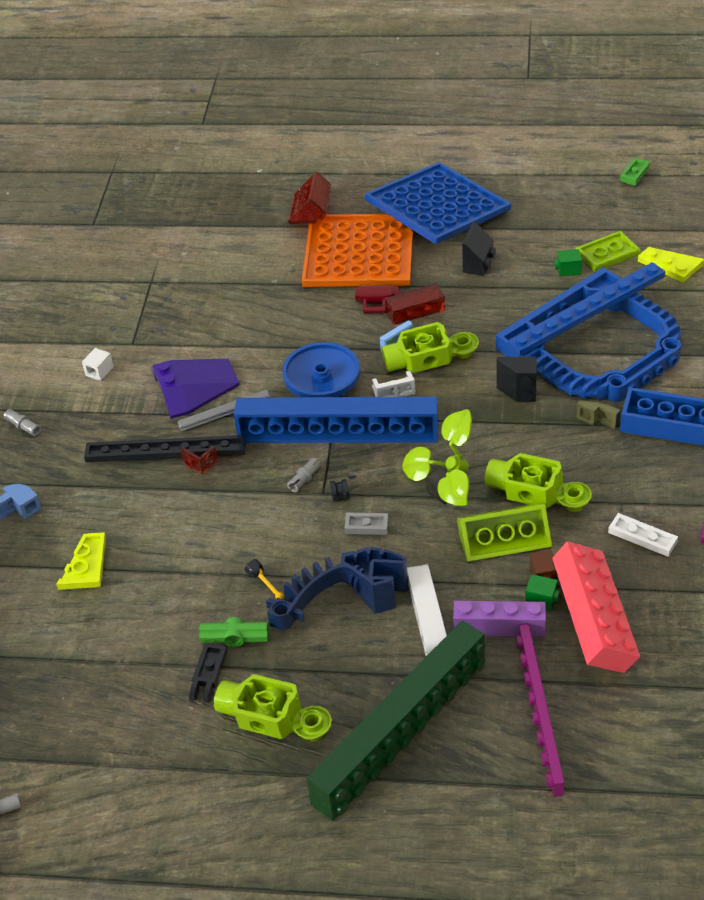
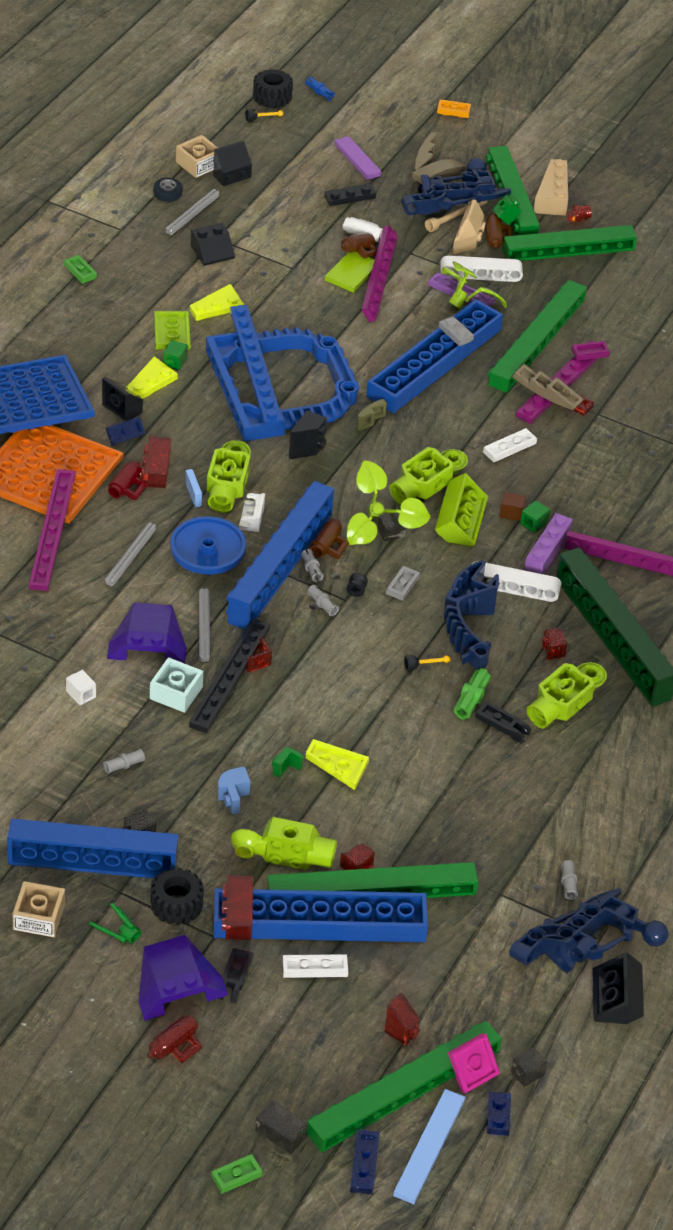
camera: 75 degrees left, 0 degrees up
coral brick [552,541,641,673] -> none
none -> magenta plate [29,469,76,591]
none -> clear blue plate [105,417,146,445]
none -> light grey axle [105,522,156,586]
none -> neon yellow wing [127,356,178,399]
none -> light aqua brick [150,657,204,713]
none -> green bracket [272,746,303,778]
none -> light grey pin [301,549,323,582]
none -> reddish brown piece [310,519,349,559]
none -> clear red brick [542,628,567,660]

